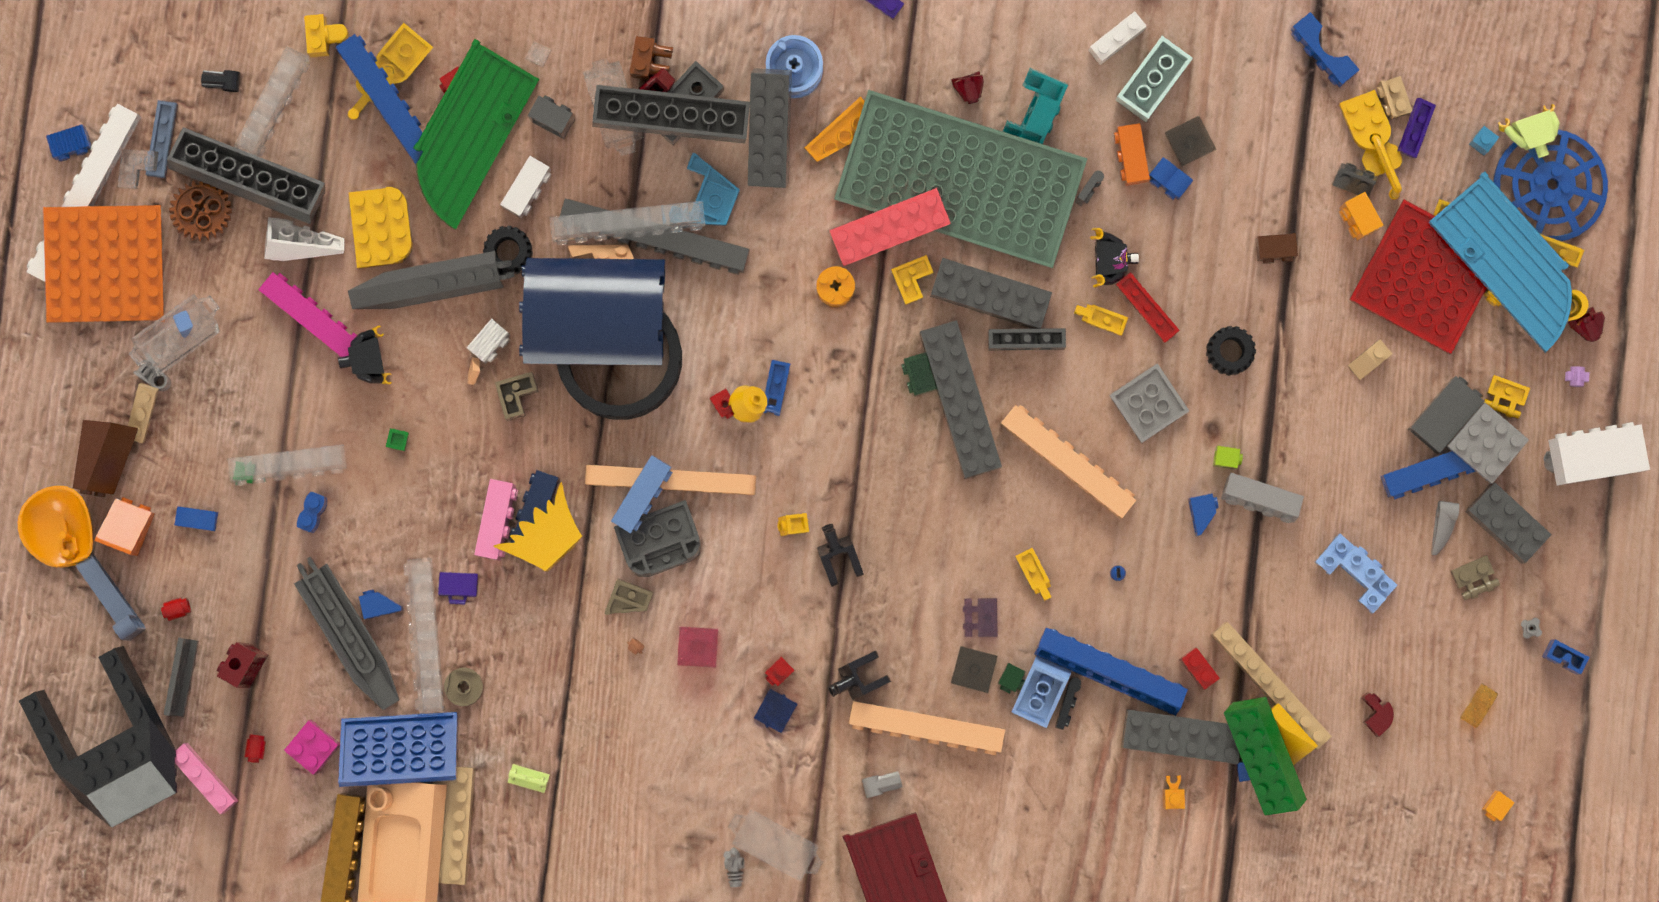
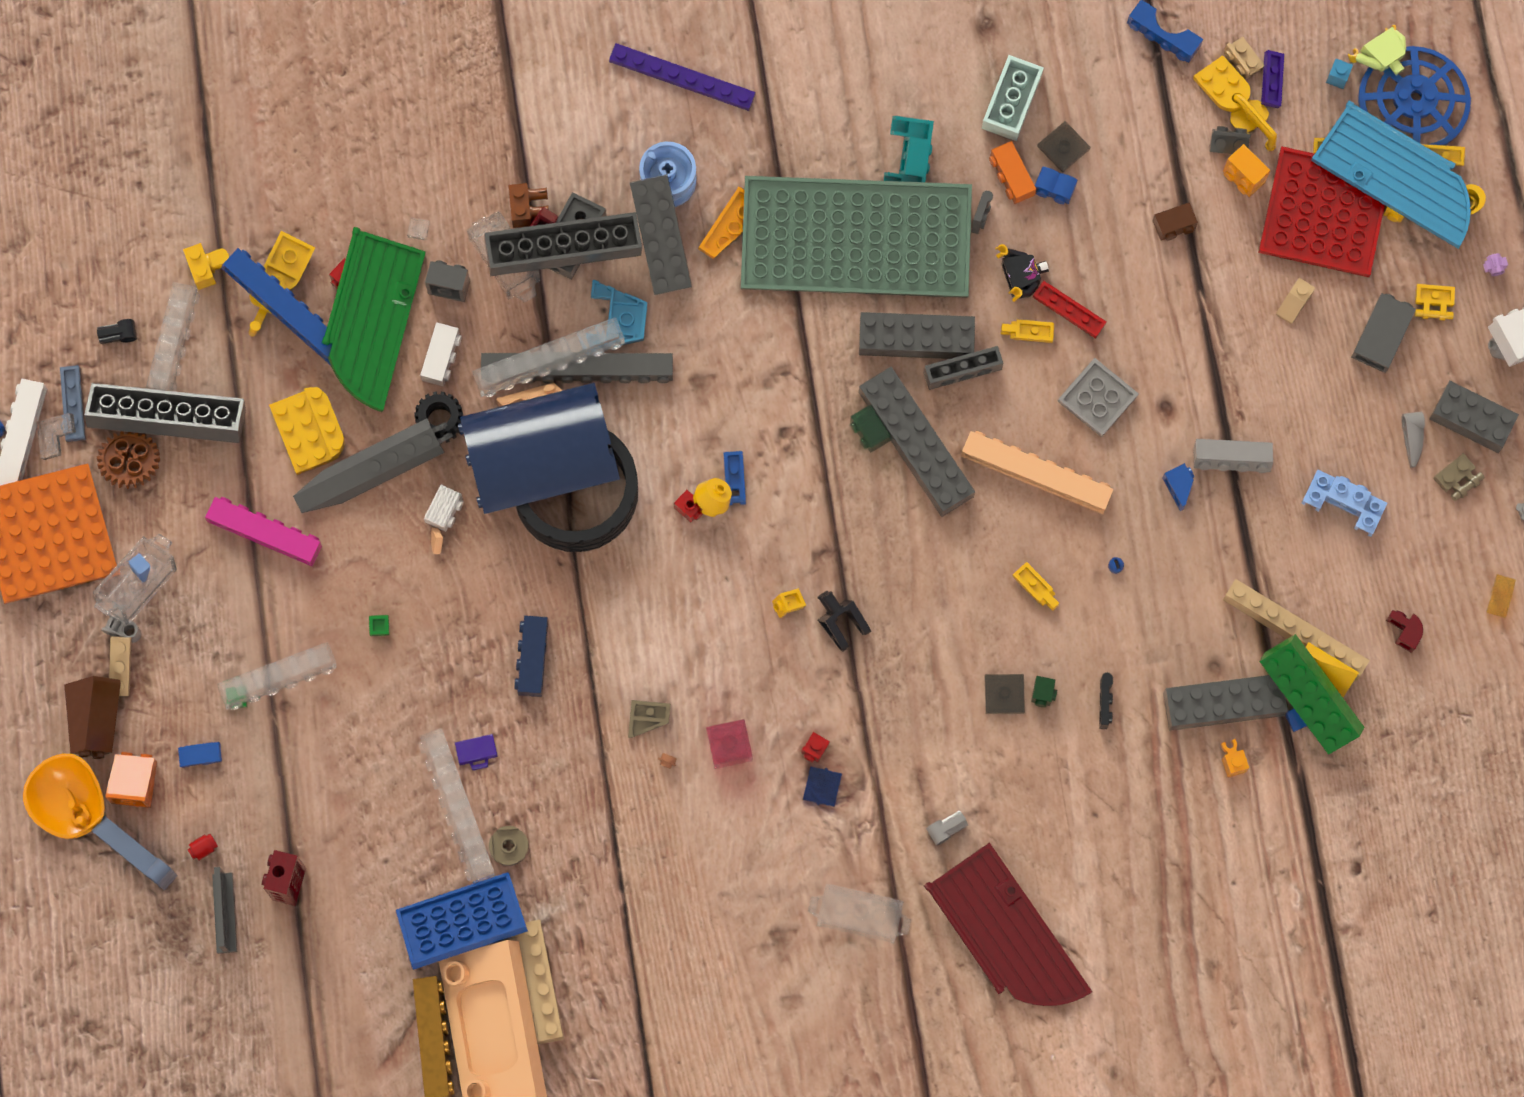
camera: 15 degrees left, 10 degrees down
black wedge [19,646,177,827] -> none
bright pink brick [175,743,238,814] -> none
red brick [244,734,266,763] -> none
white wedge [264,217,344,261] -> none
dark pink brick [284,720,340,775] -> none
dark grey hinge [294,557,400,710] -> none
blue brick [297,491,327,533] -> none
black torso [338,325,392,384] -> none
blue slope [359,590,404,619] -> none
bright pink brick [474,479,518,561] -> none
yellow piece [493,482,582,572] -> none
dark tan brick [495,372,539,421] -> none
yellowish green hinge [507,764,550,793] -> none
light nougat beam [585,465,756,495] -> none
medium blue brick [611,455,673,533] -> none
dark grey plate [614,500,701,577] -> none
light grey piece [724,847,745,887] -> none
light orange brick [817,266,855,307] -> none
black piece [828,651,891,700] -> none
coral brick [829,188,951,266] -> none
light nougat brick [849,701,1005,755] -> none
yellow plate [891,255,934,305] -> none
dark red brick [951,71,984,104] -> none
plate [962,598,998,637] -> none
light blue slope [1012,656,1072,728] -> none
blue brick [1034,628,1188,716] -> none
white brick [1088,11,1146,65] -> none
red brick [1179,647,1220,690] -> none
black tyre [1206,326,1256,376] -> none
lime brick [1213,446,1243,469] -> none
blue brick [1380,451,1476,500] -> none
light grey plate [1447,403,1529,484] -> none
dark red brick [1567,307,1605,342] -> none

